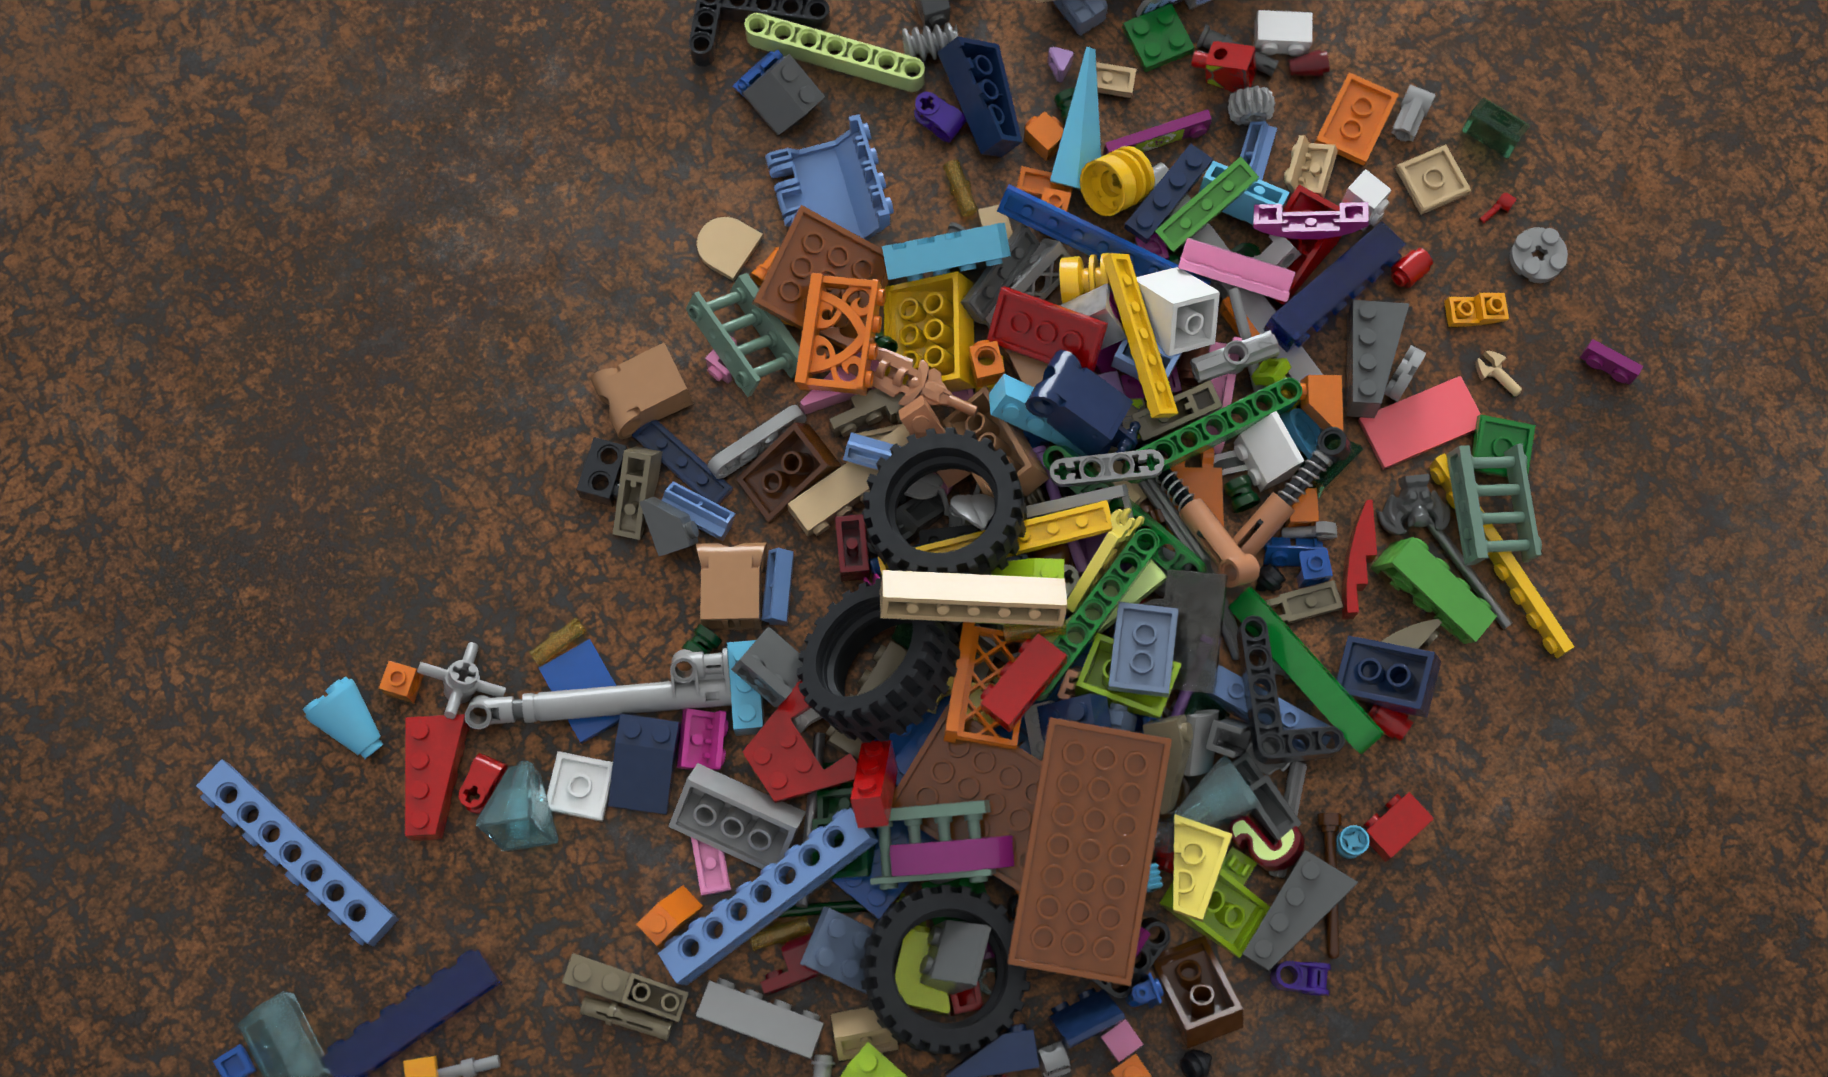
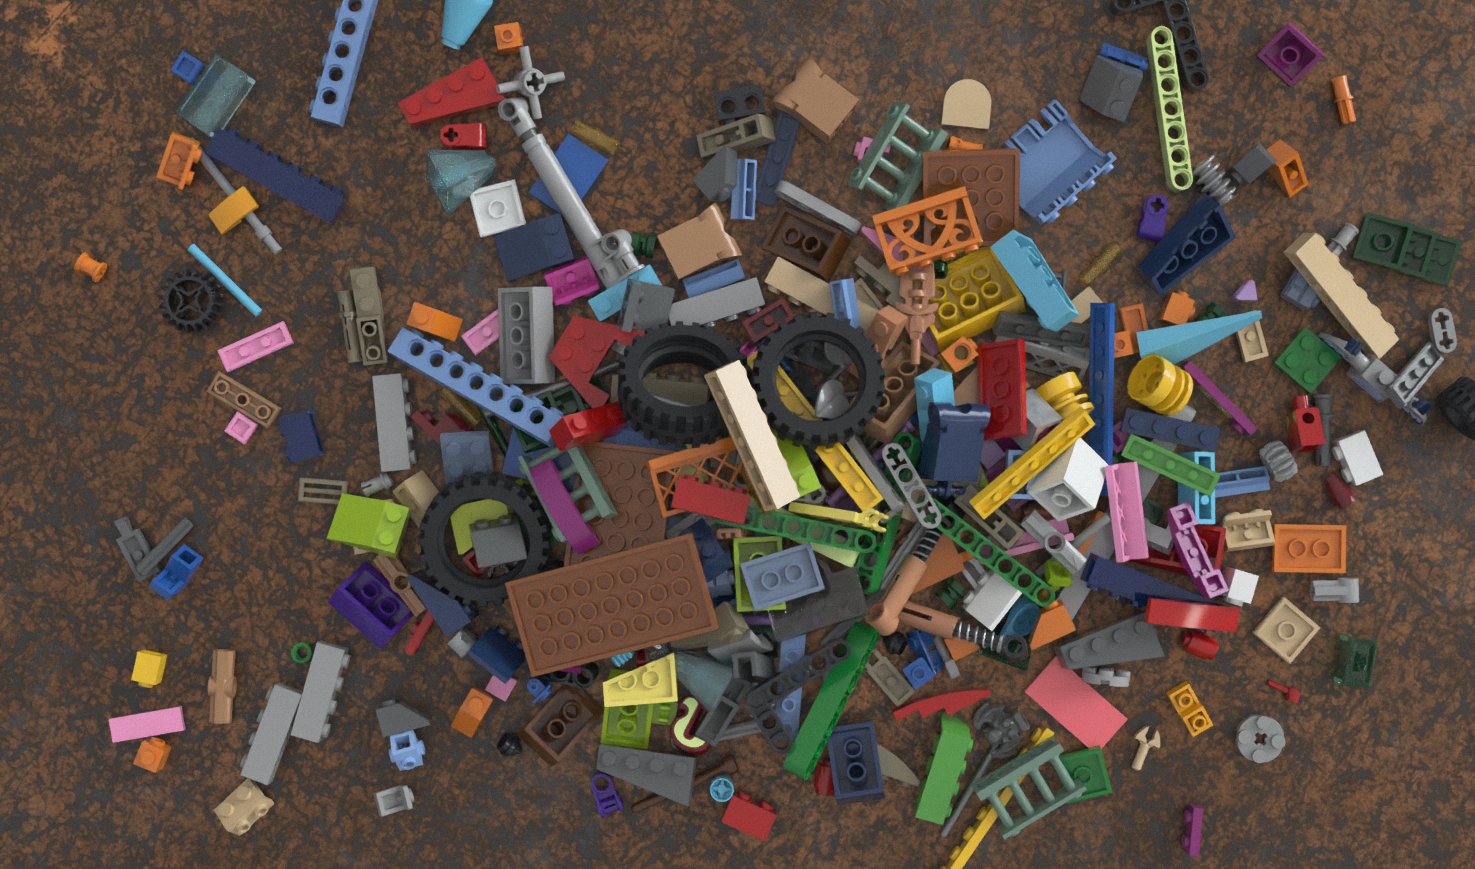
camera: 70 degrees right, 15 degrees up
none -> light grey brick [669,277,765,329]
none -> red slope [1145,598,1240,632]

